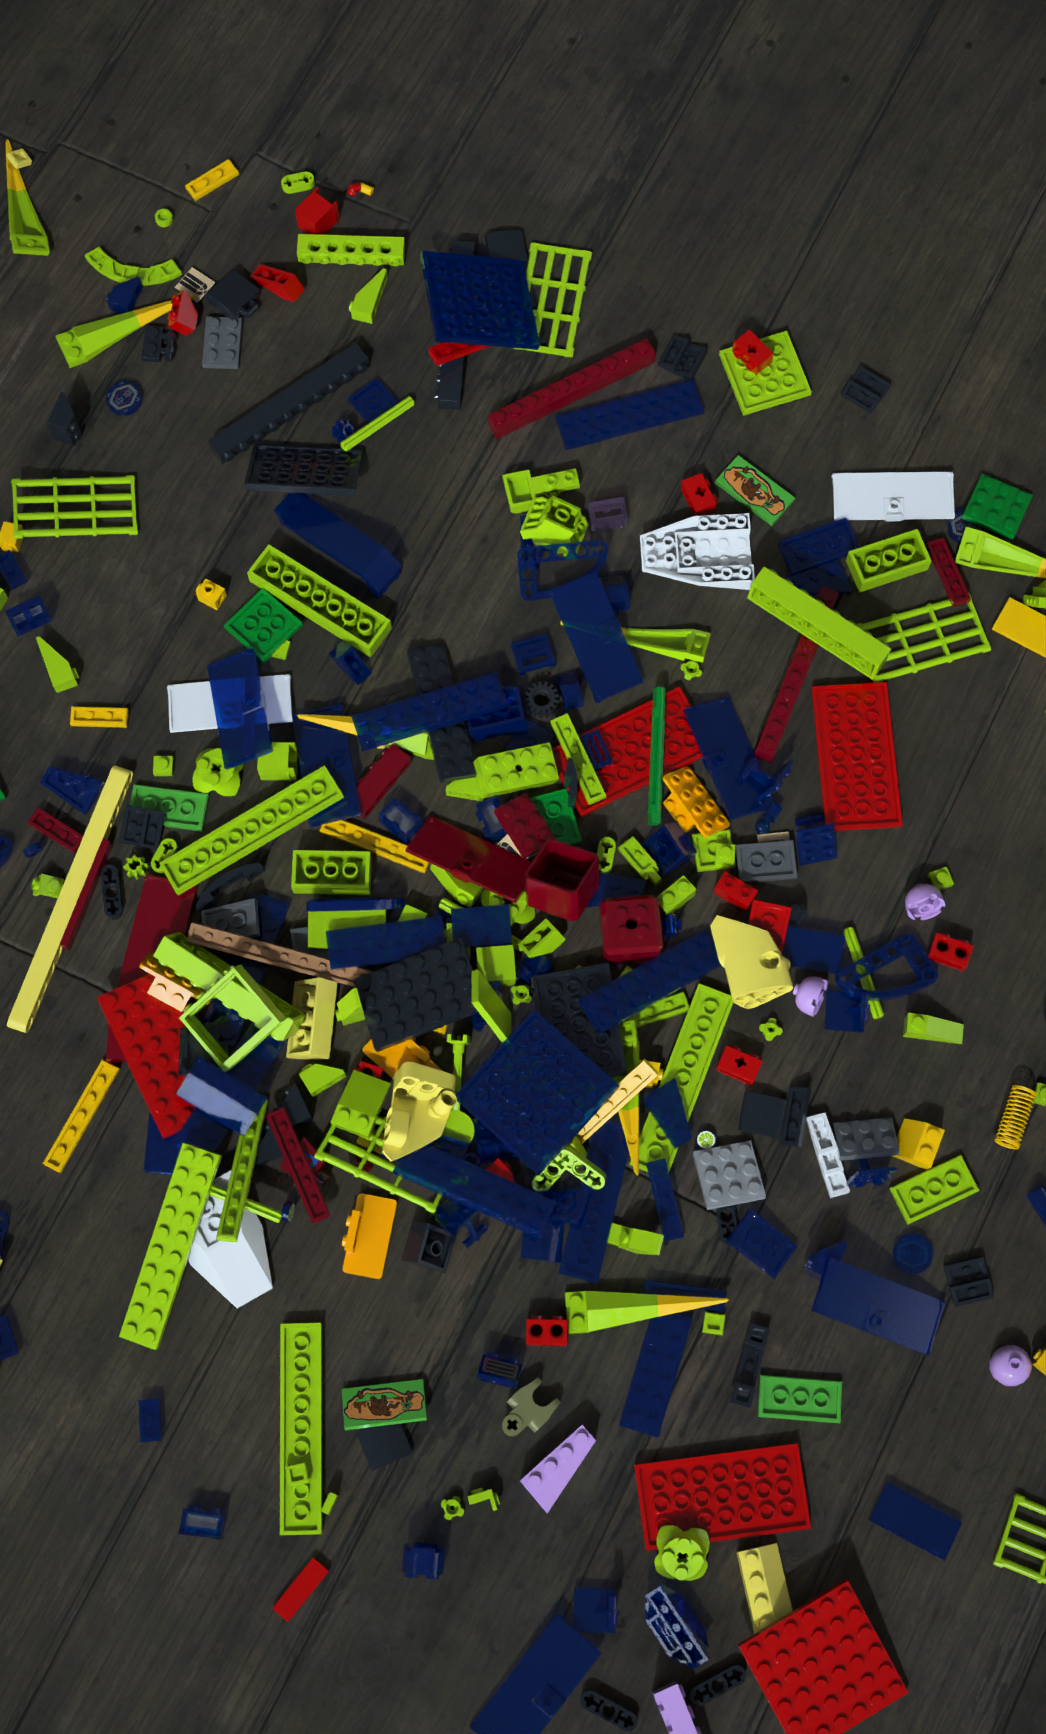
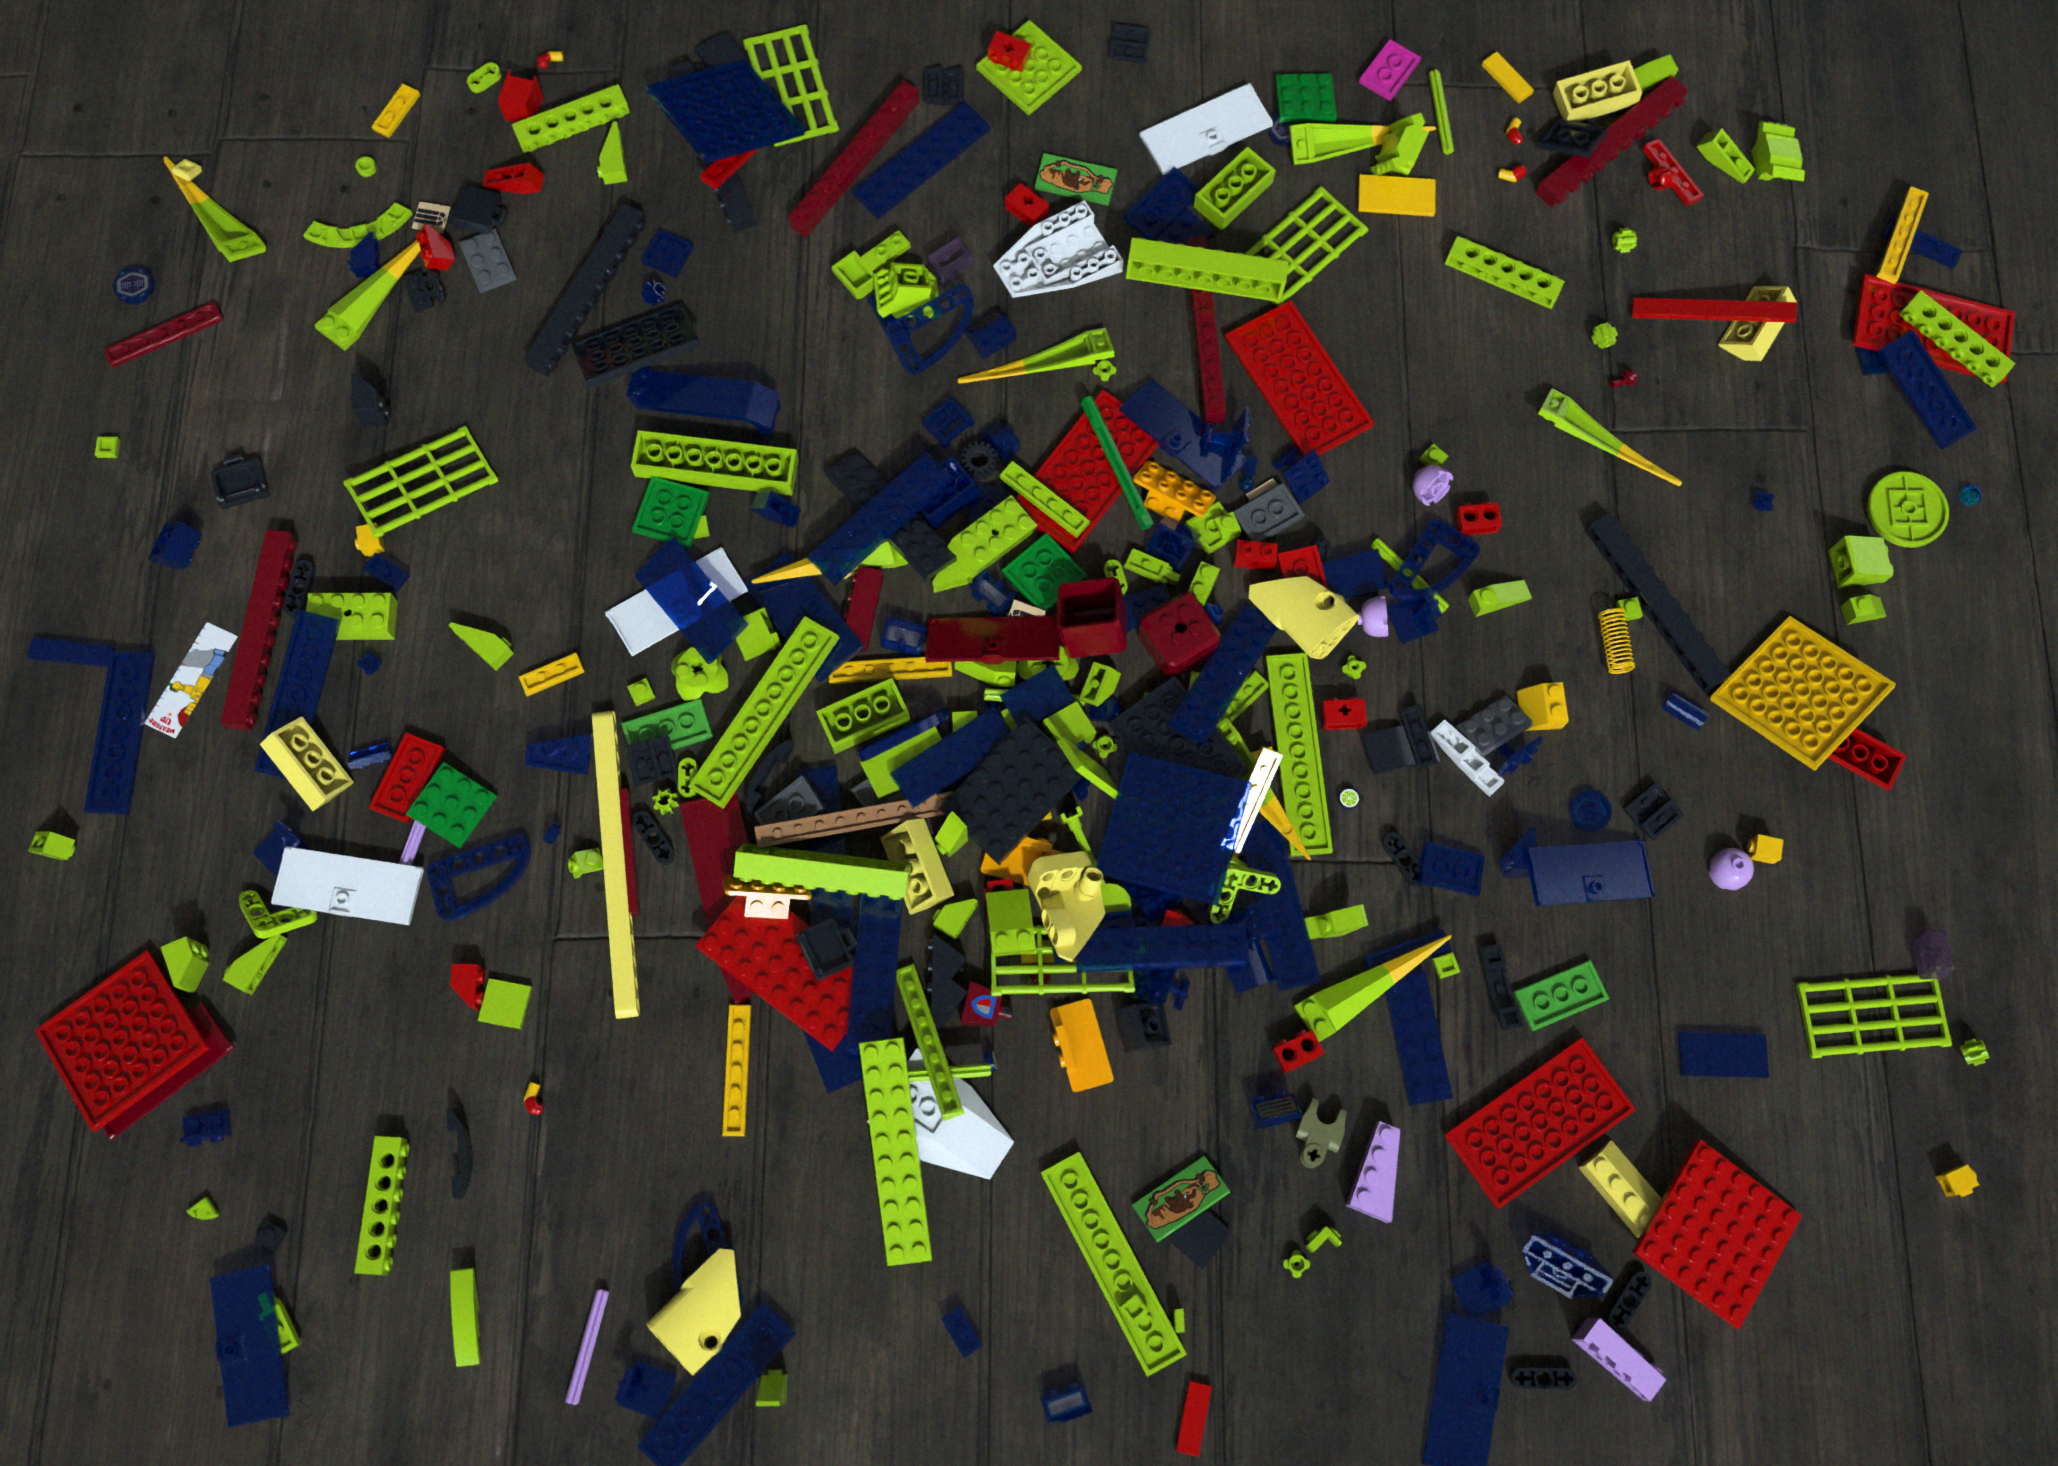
camera: 30 degrees left, 0 degrees up
clear blue window [5,595,52,636] -> none
dark red plate [27,808,83,854] -> none
clear blue tile [105,381,142,416] -> none
clear blue slope [176,1056,267,1136] -> none
lime window [179,965,286,1072] -> none
yellow brick [196,578,227,611] -> none
dark red tile [266,1107,331,1225] -> none
lime axle [340,396,414,451] -> none
clear blue brick [402,1542,446,1579] -> none
dark red plate [494,793,557,859] -> none
clear blue bush [516,966,534,984] -> none
clear blue door [548,571,644,703] -> none
black slope [564,758,577,808] -> none
clear blue tile [581,729,613,771] -> none
clear blue wing [642,1078,692,1149] -> none
clear blue tile [646,1158,684,1242] -> none
lime brick [654,1525,710,1581] -> none
light grey plate [693,1141,766,1210] -> none
lime tile [889,1155,980,1225] -> none
dark red plate [926,538,971,607] -> none

